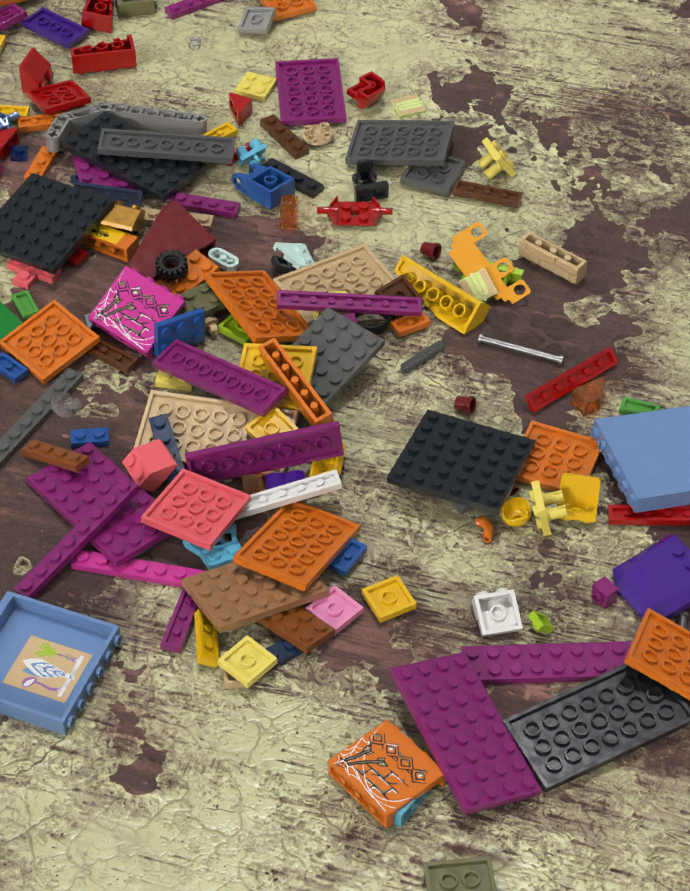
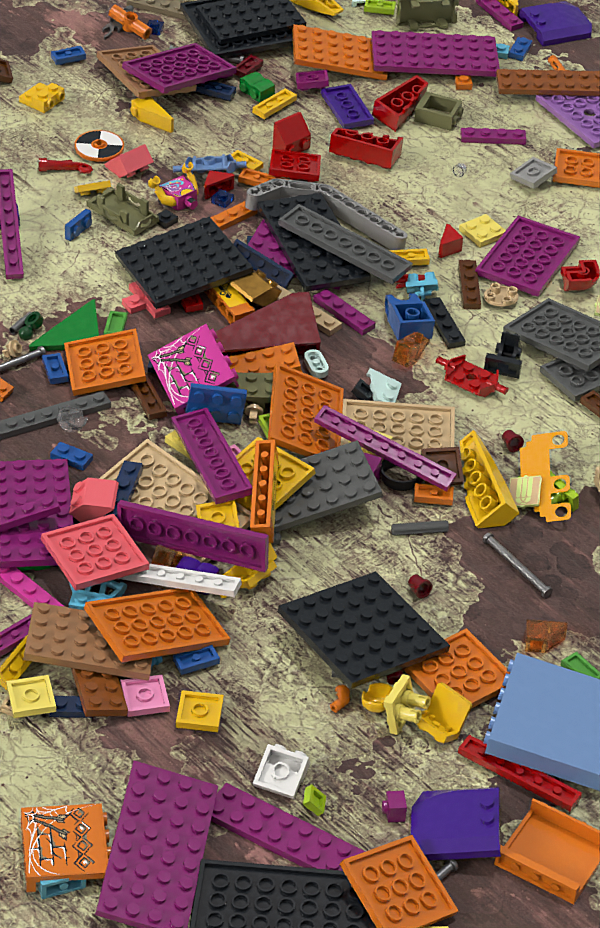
camera: 30 degrees right, 5 degrees down
dark orange plate [21,439,90,473] -> none
black tyre [155,249,189,283] -> none
red plate [524,347,618,413] -> none

